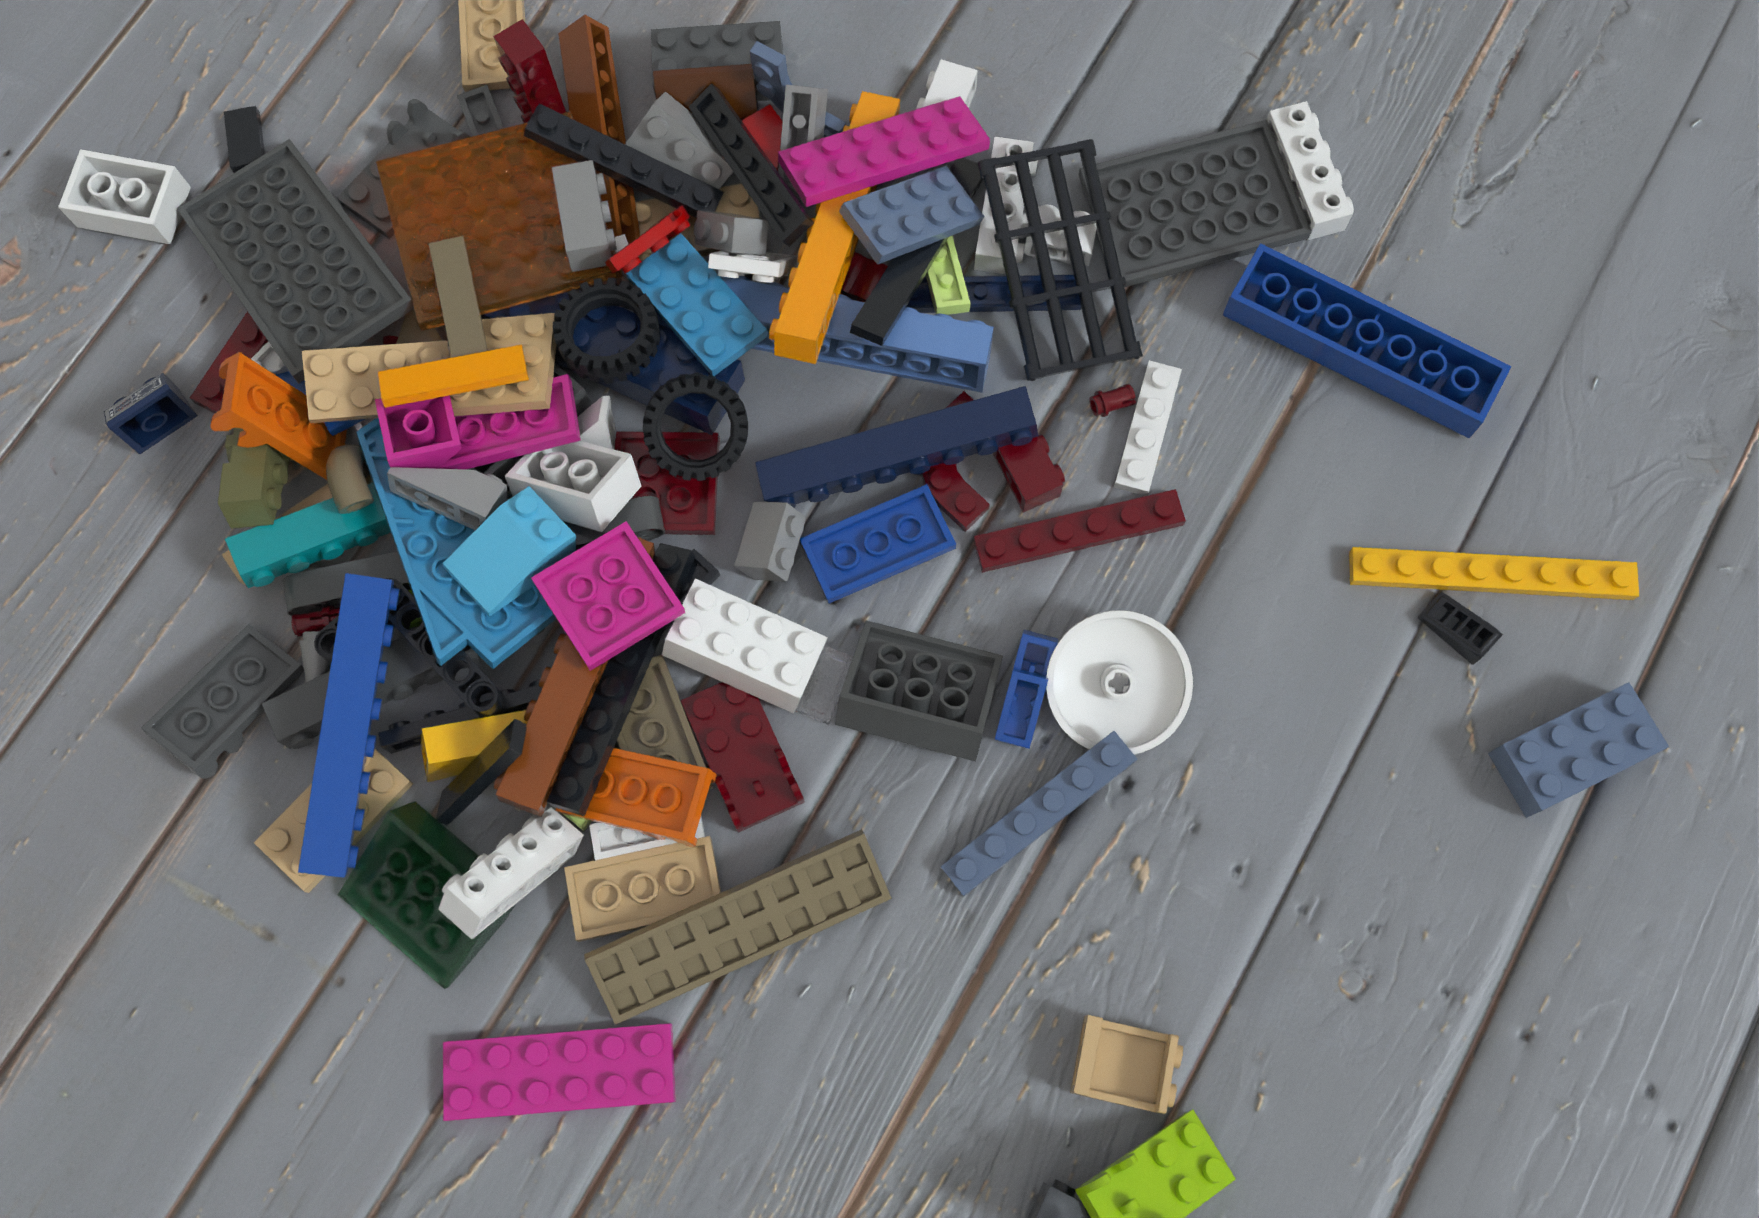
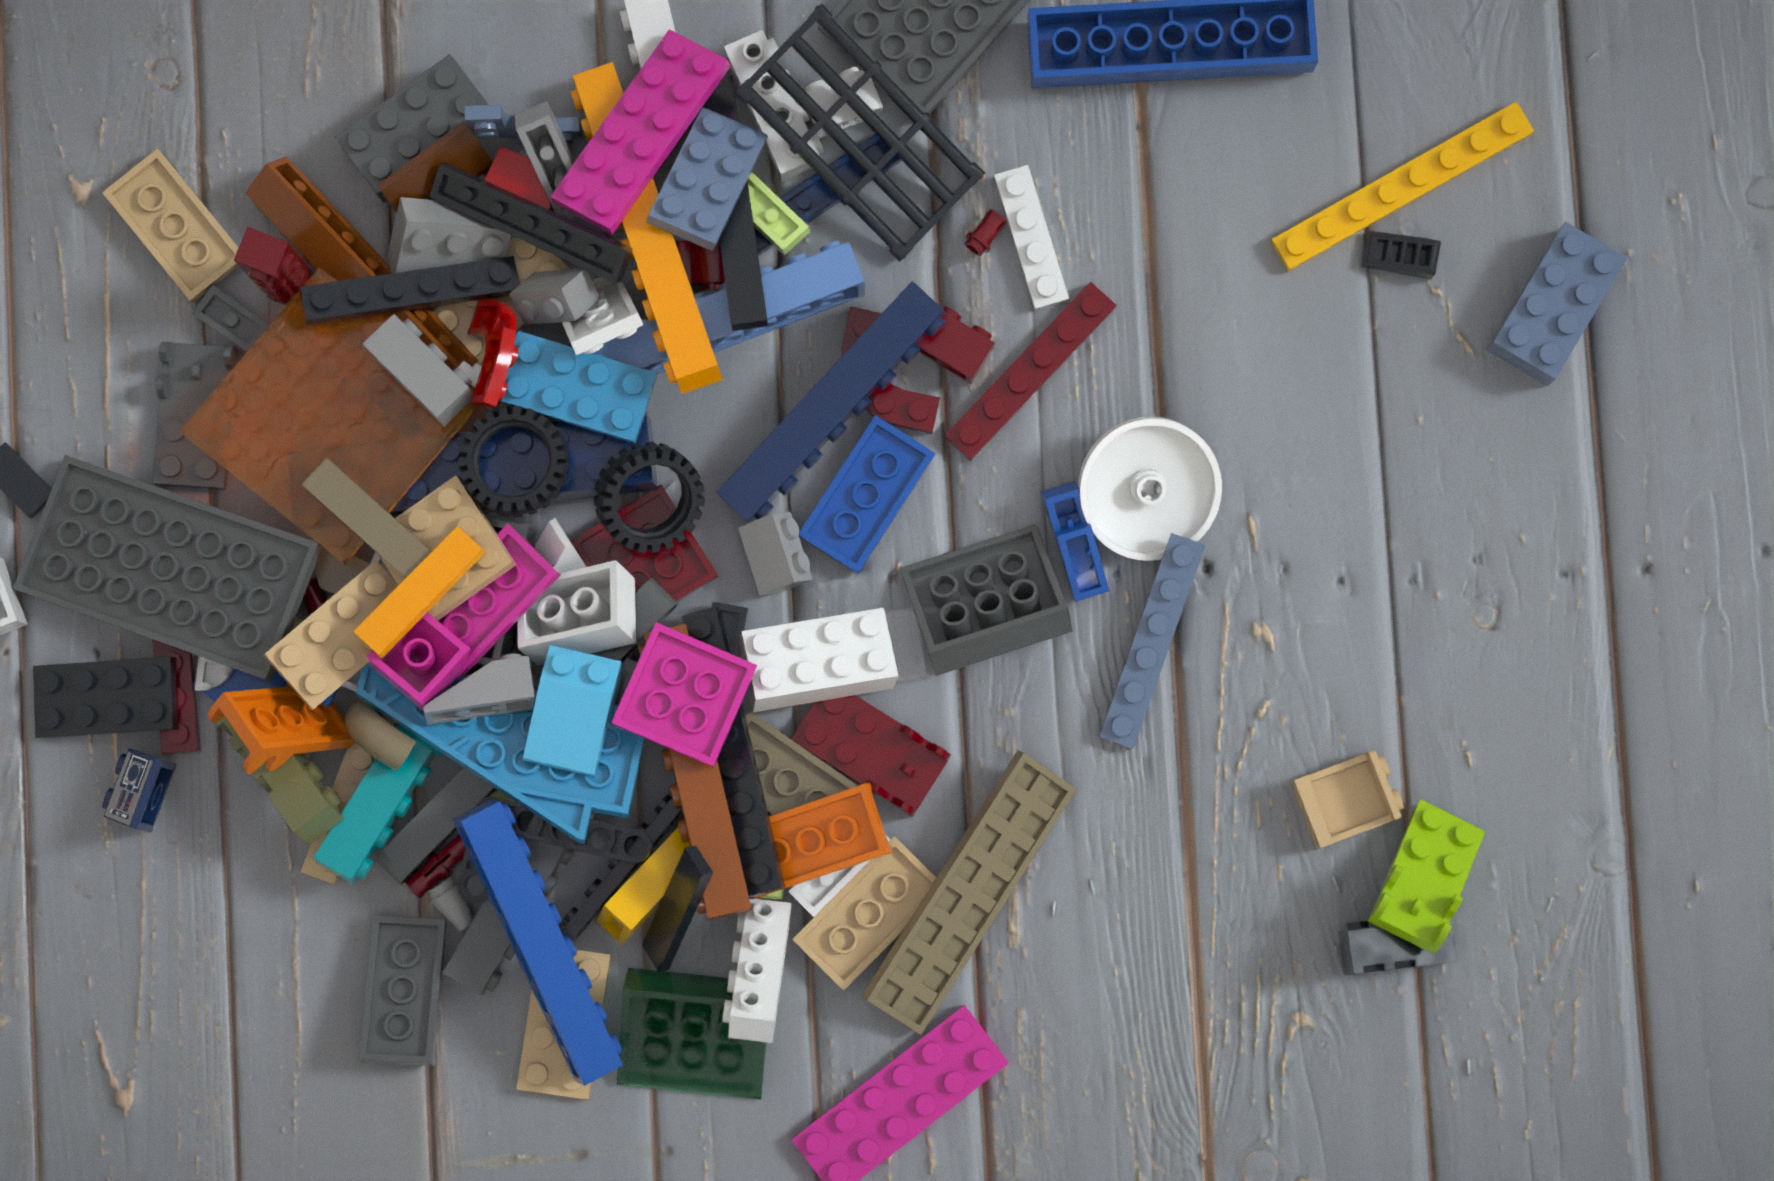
camera: 35 degrees left, 10 degrees up
none -> black plate [33,656,178,738]

